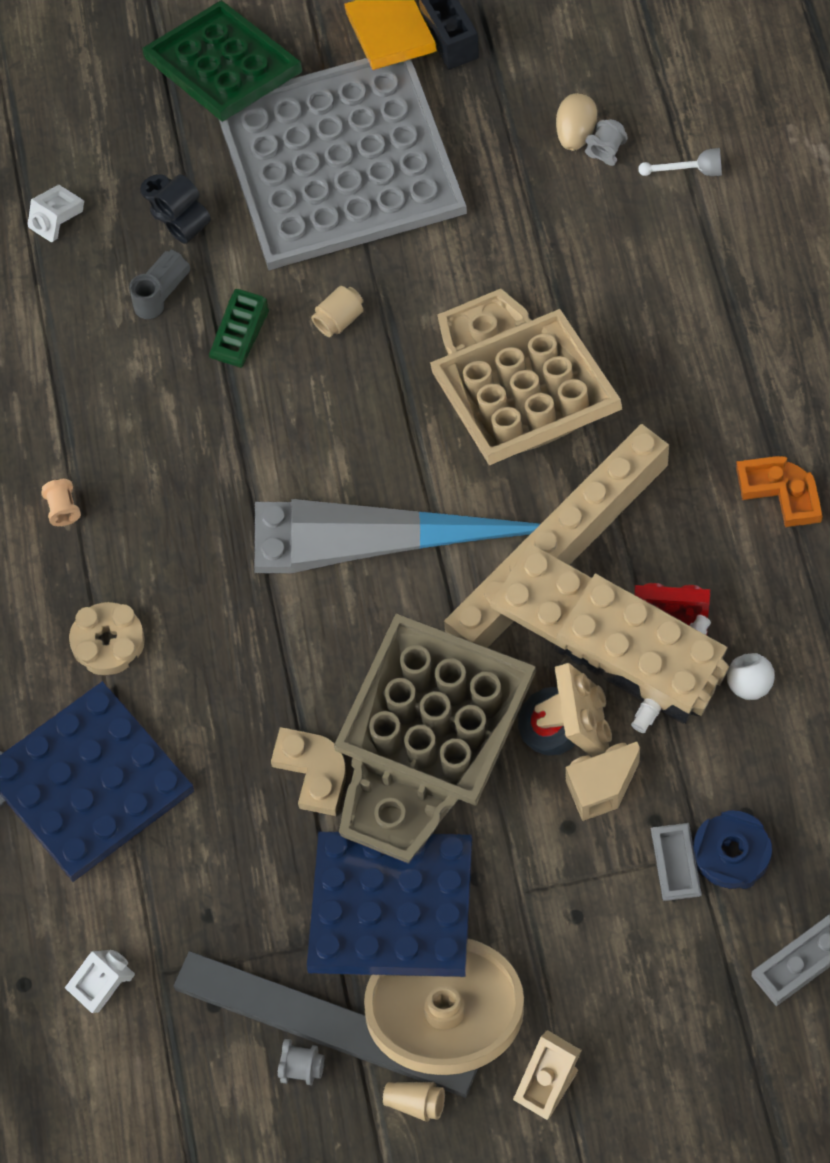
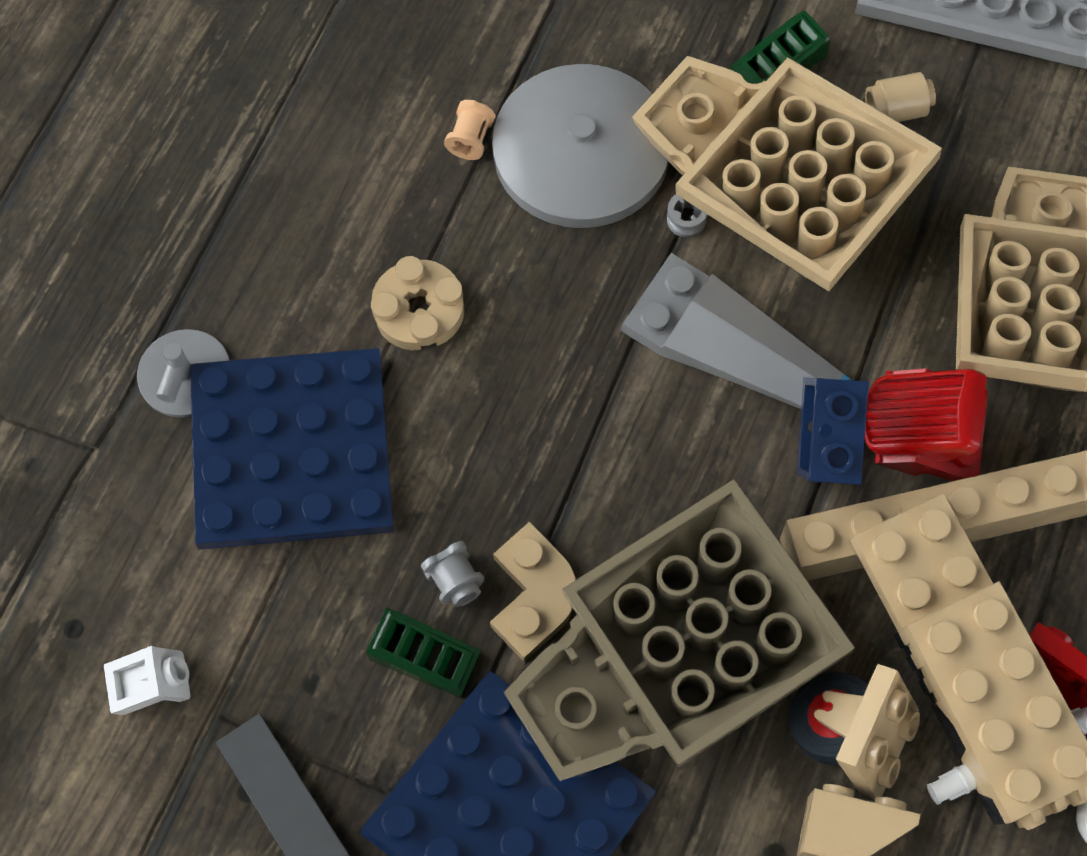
camera: 30 degrees right, 5 degrees up
none -> dark green slope [366,608,481,698]
none -> light grey brick [421,541,485,607]
none -> light grey dish [492,64,669,228]
none -> tan wedge [632,56,942,291]
none -> light grey bush [667,195,708,238]
none -> dark blue window [796,377,869,485]
none -> red piece [865,368,988,481]

